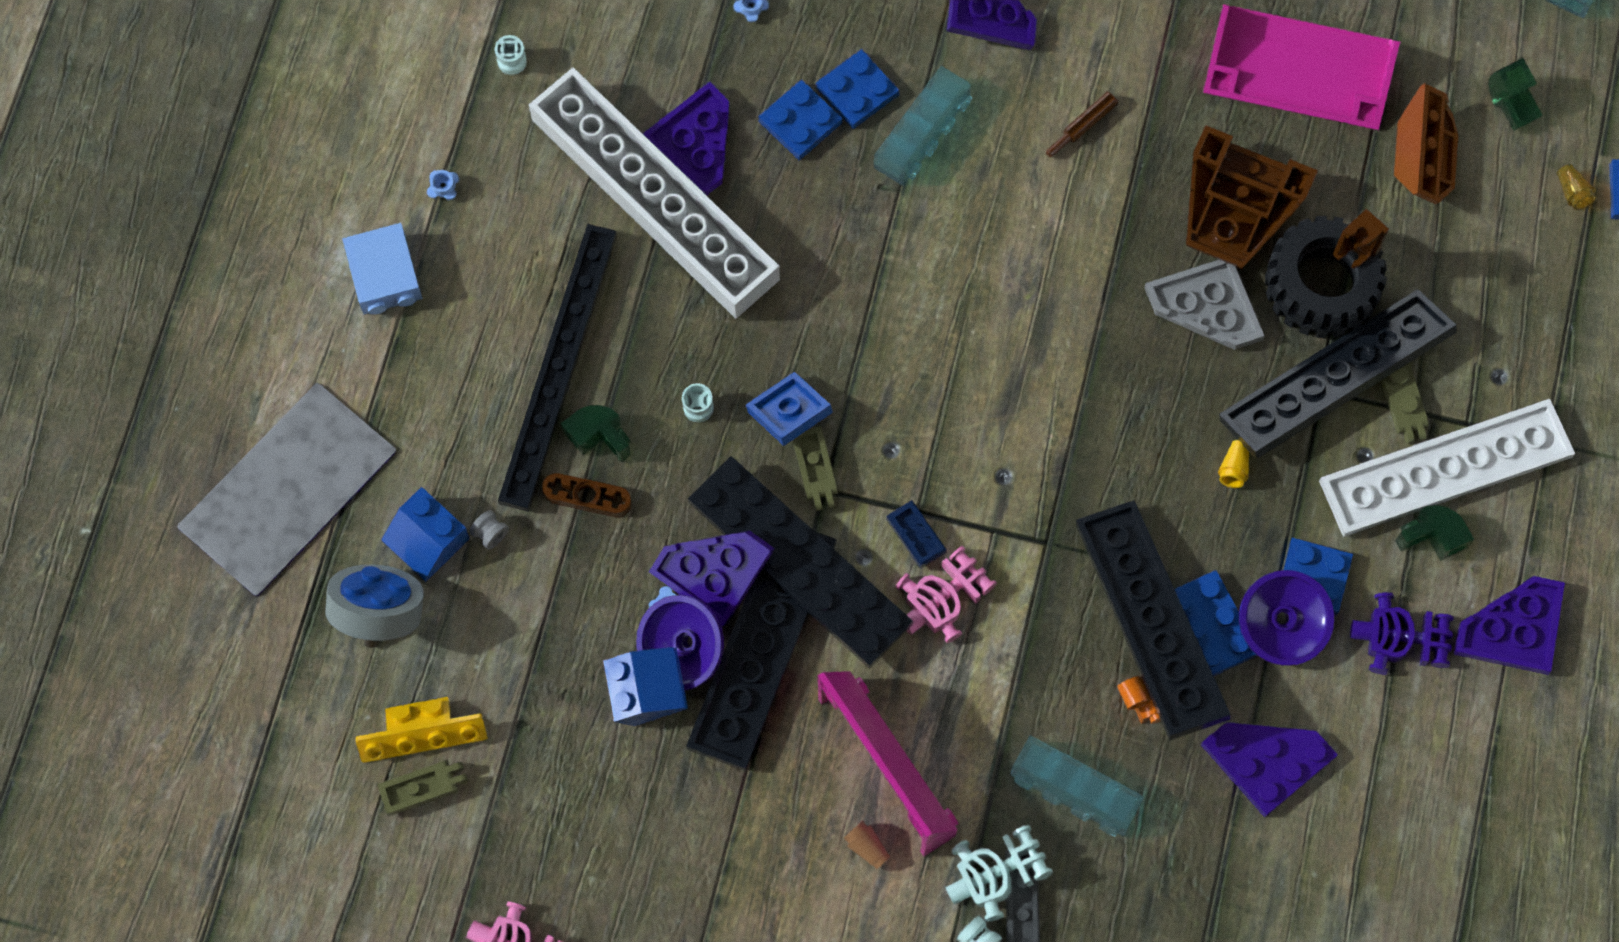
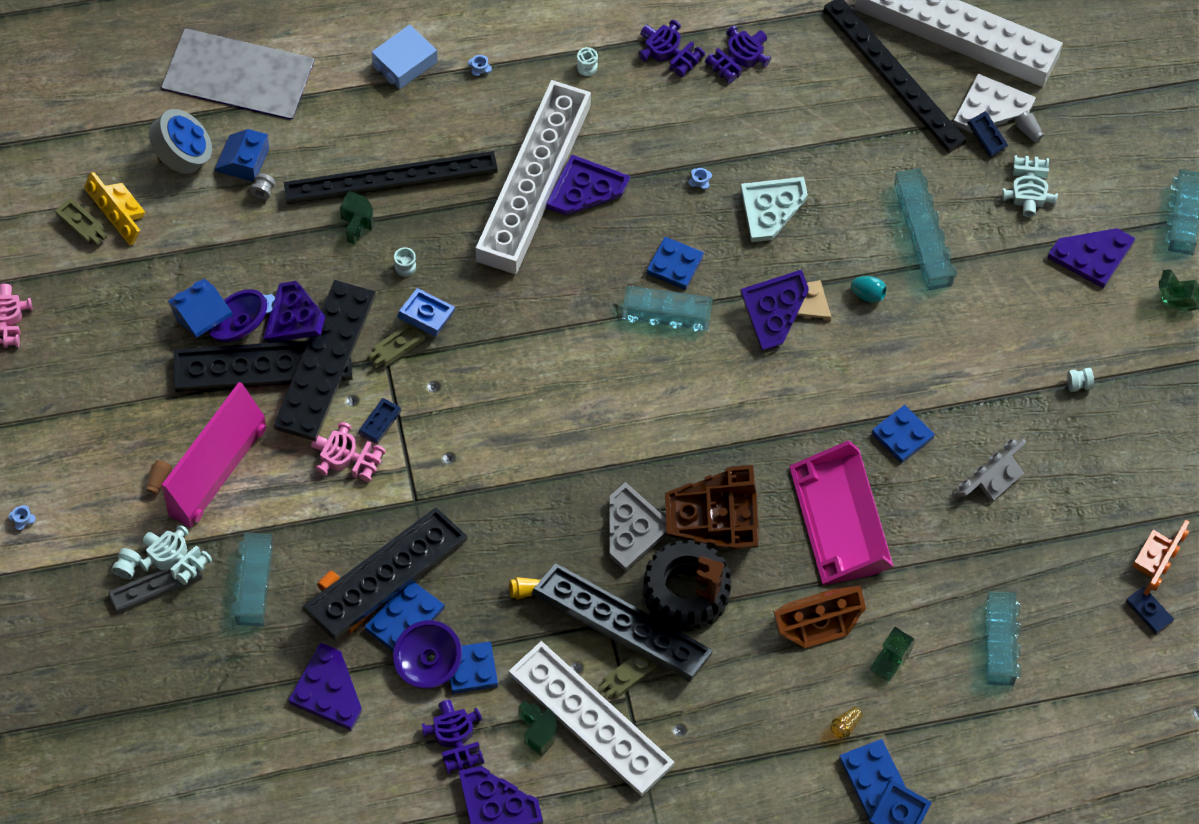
camera: 60 degrees right, 10 degrees down
reddish brown beam [543,473,632,518] -> none
blue plate [758,79,842,161] -> none
reddish brown axle [1046,91,1118,157] -> none

